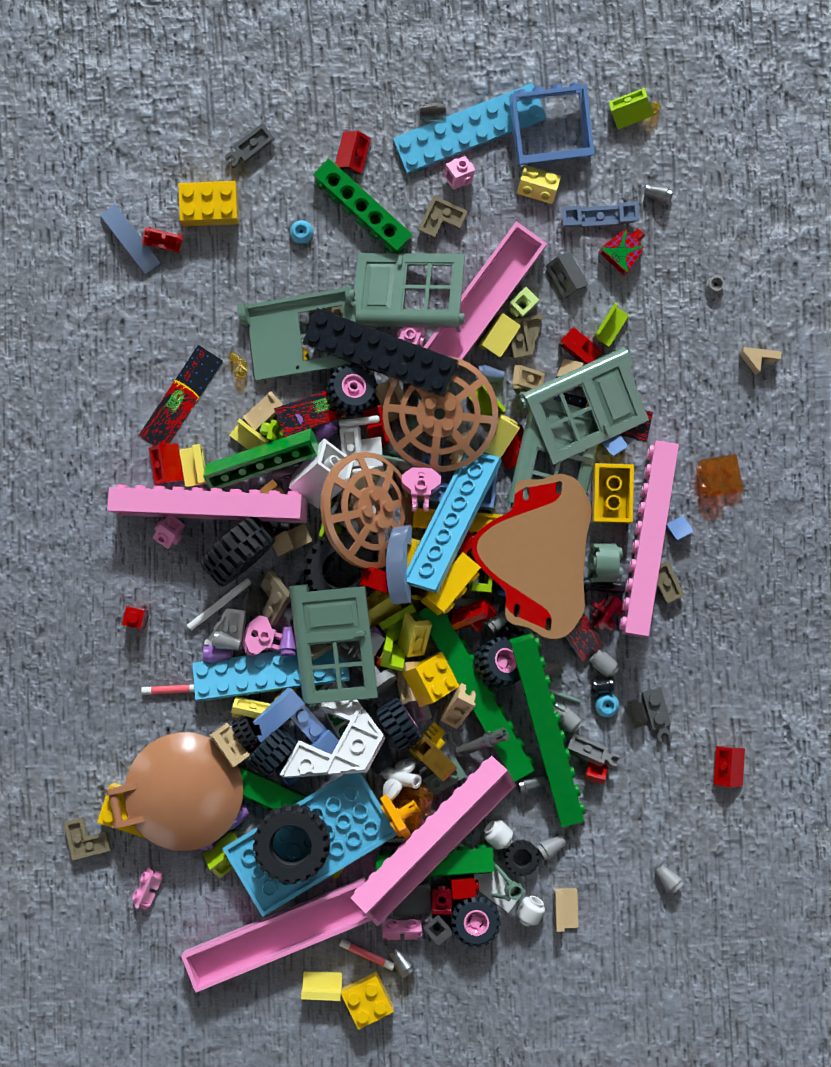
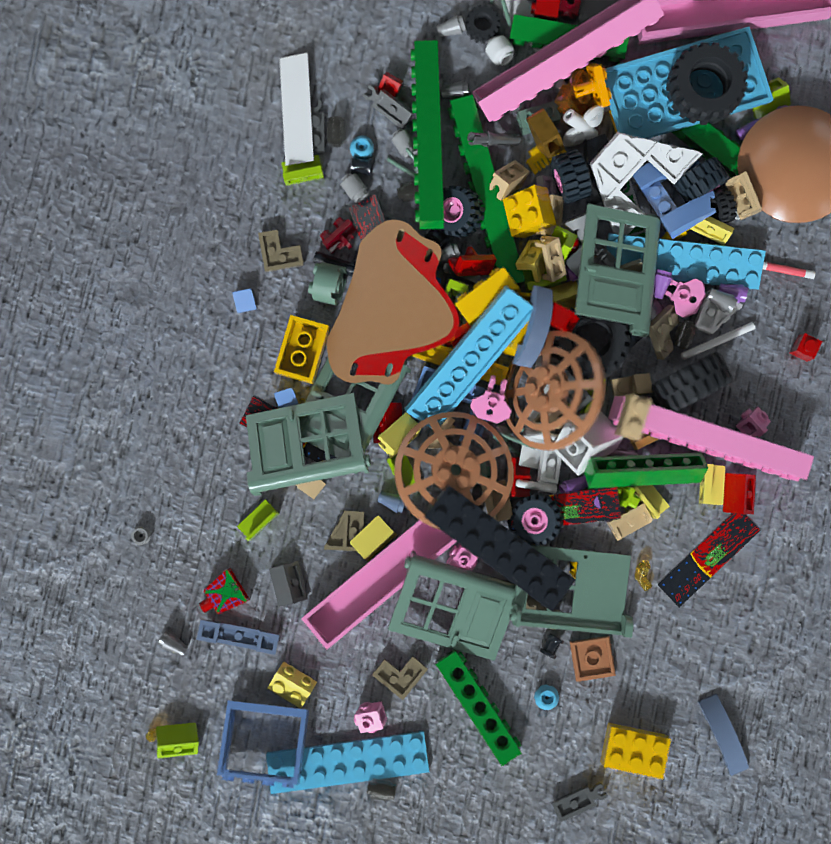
camera: 160 degrees left, 0 degrees up
red hinge [142,226,183,253] -> none
red panel [335,131,371,174] -> none
yellowish green brick [509,287,539,318] -> none
tan slope [512,365,545,390] -> none
red panel [559,327,602,365] -> none
bright pink piece [619,440,679,638] -> none
clear orange plate [696,454,744,499] -> none
red panel [714,746,745,787] -> none
tan slope [739,347,782,375] -> none
none -> white sticker [280,53,314,166]
none -> lime panel [281,155,324,186]
none -> tan hinge [534,236,567,282]
none -> black bush [540,633,564,659]
none -> nougat tile [569,635,616,682]
none -> tan brick [614,395,652,441]

